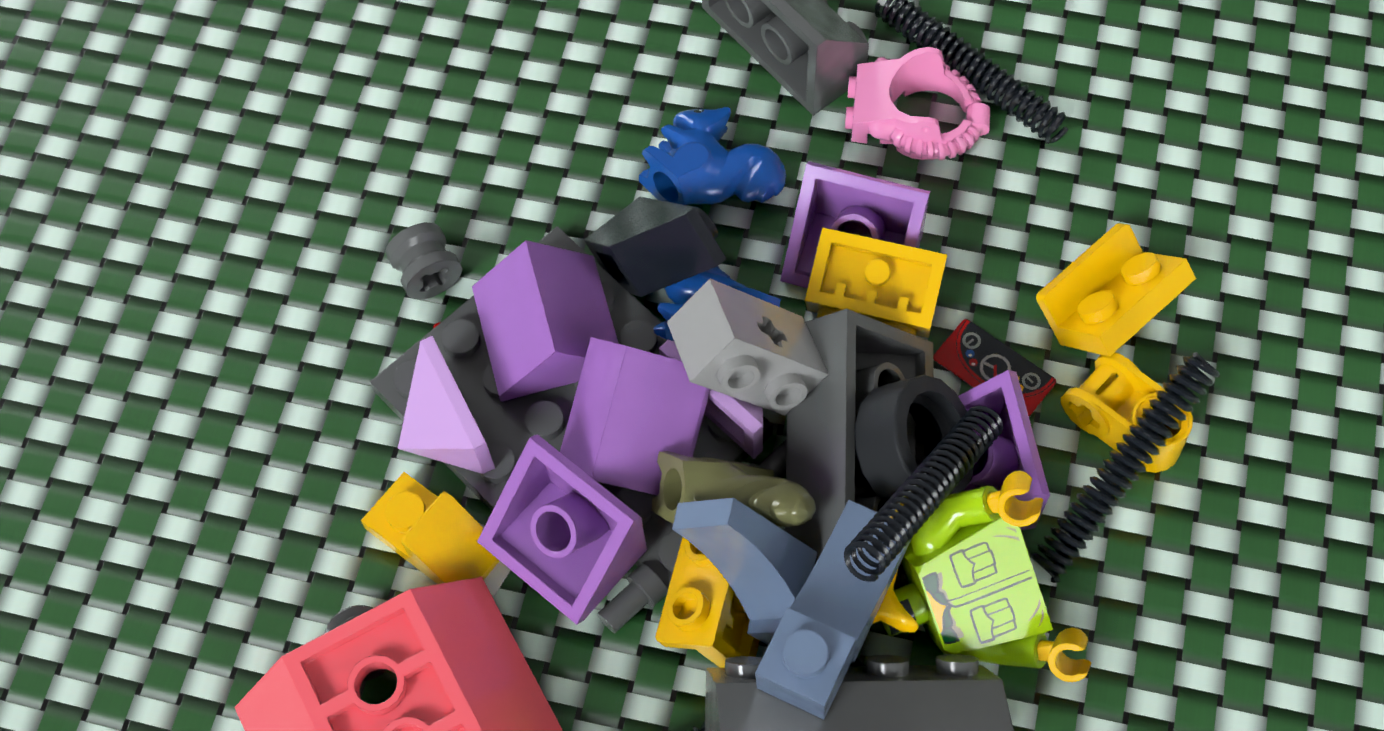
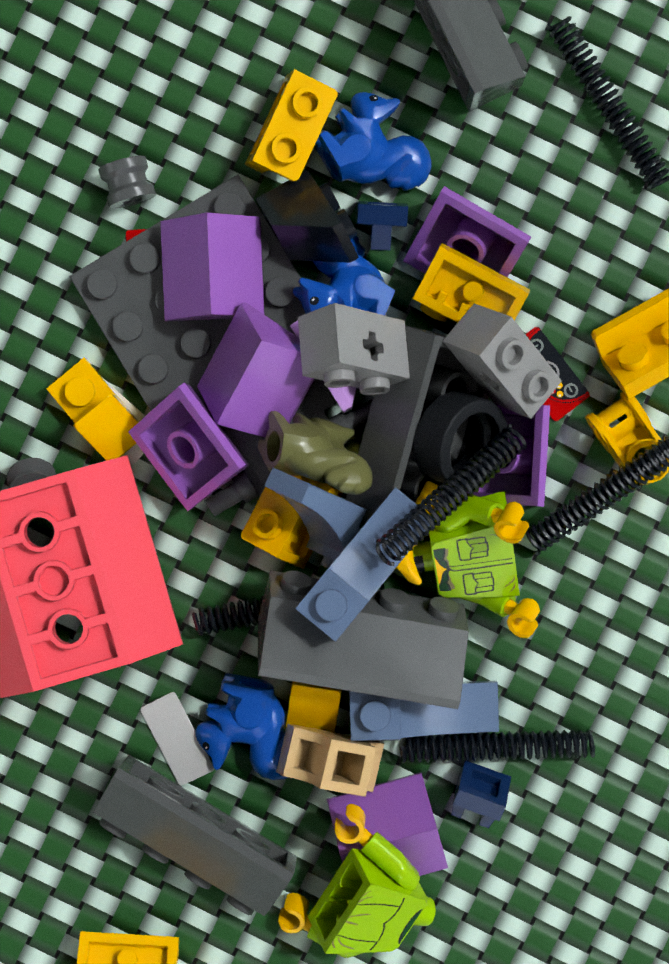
camera: 10 degrees right, 25 degrees up
lavender slope [398,336,495,474] -> none
bright pink piece [845,47,990,160] -> none
none -> yellow bracket [245,69,338,181]
none -> dark blue tile [357,201,408,251]
none -> light grey brick [443,303,562,419]

